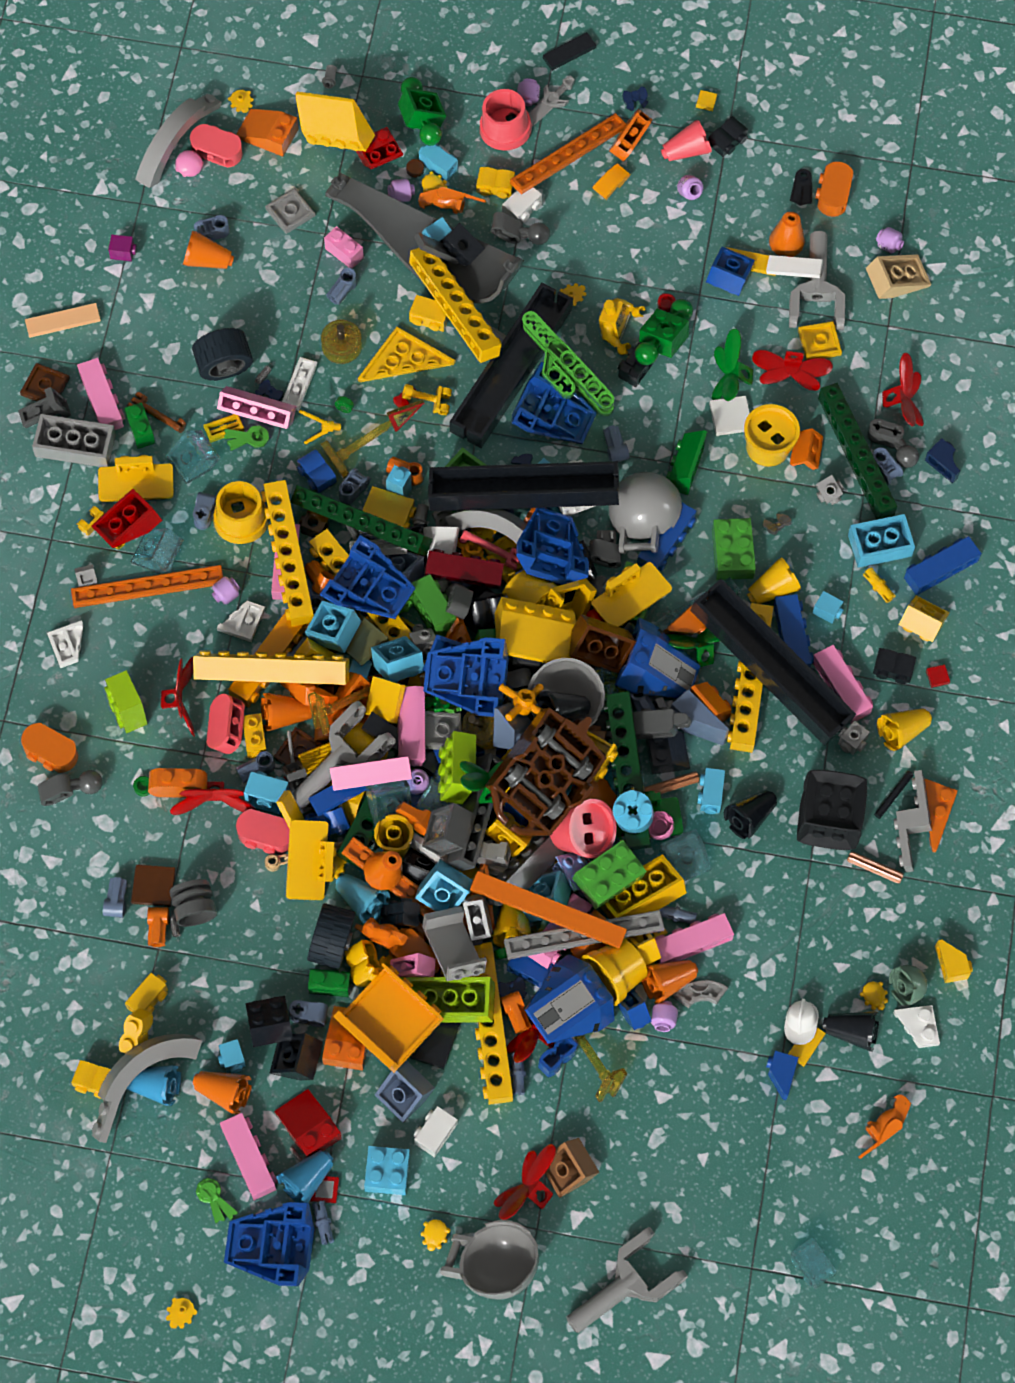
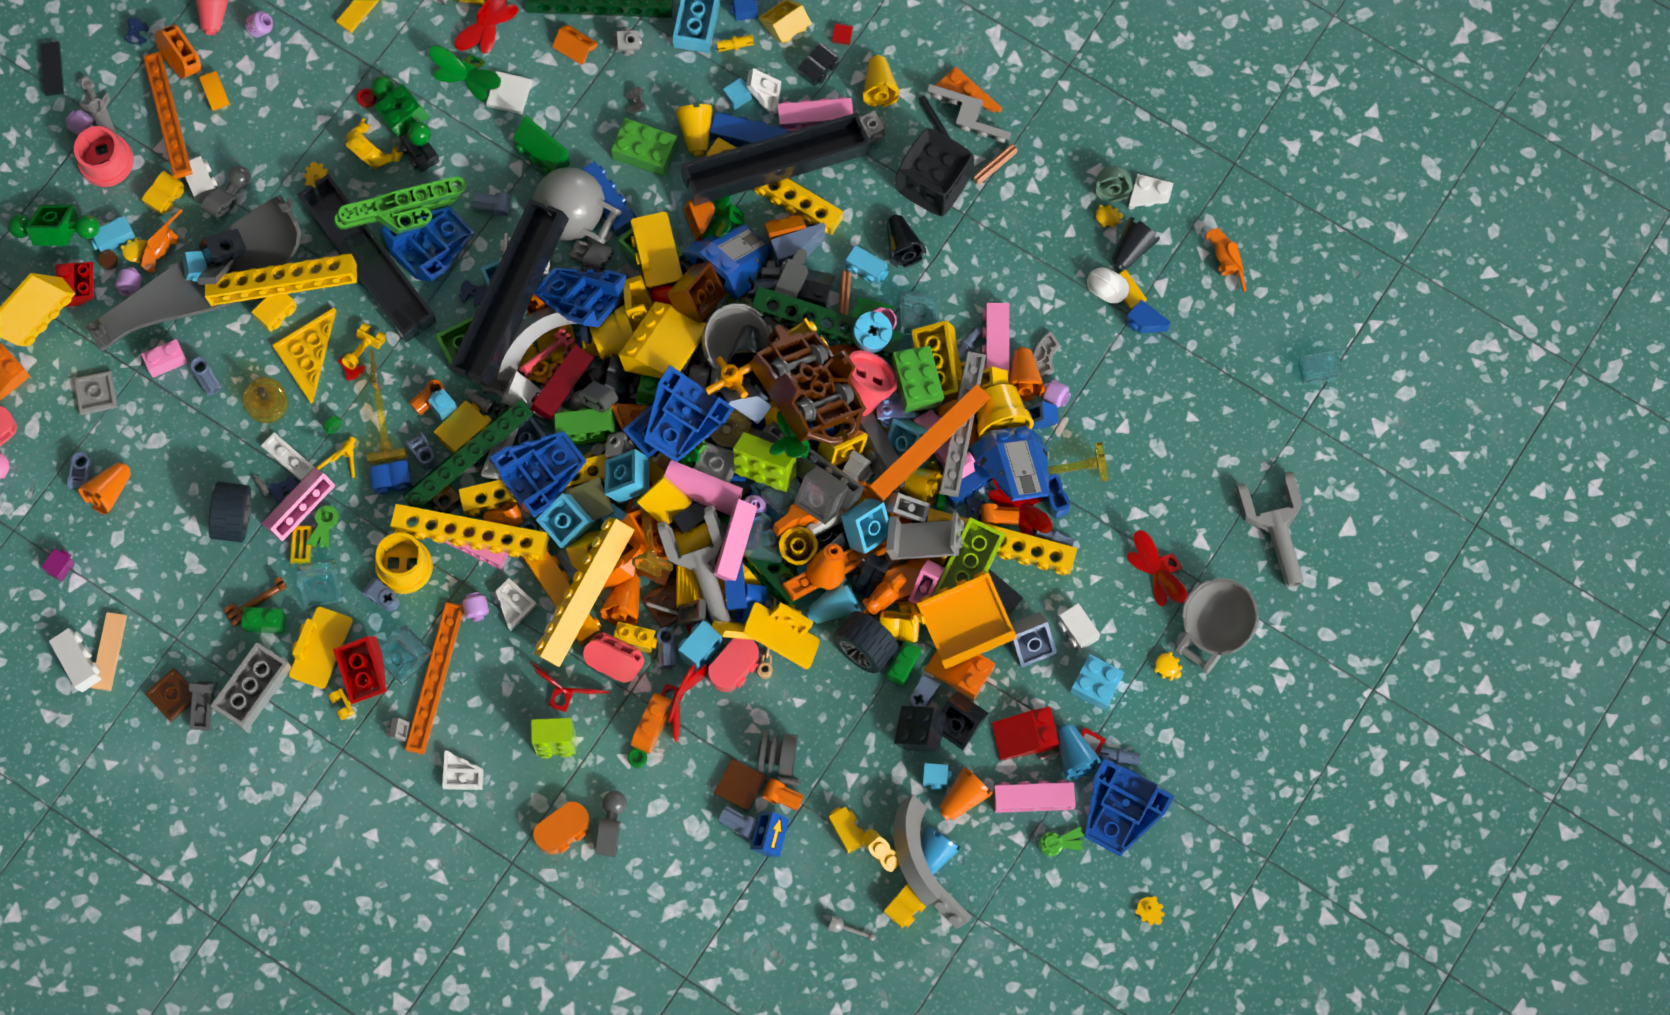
camera: 65 degrees left, 5 degrees up
bright pink brick [77,358,125,430] -> none
medium nougat slope [545,1138,600,1198] -> none
blue slope [706,247,755,296] -> none
yellow piece [744,404,800,467] -> none
yellow slope [935,940,973,983] -> none
none -> white brick [49,628,102,692]
none -> white wing [746,68,781,115]
none -> blue brick [750,811,789,857]
none -> light grey hinge [828,915,876,941]

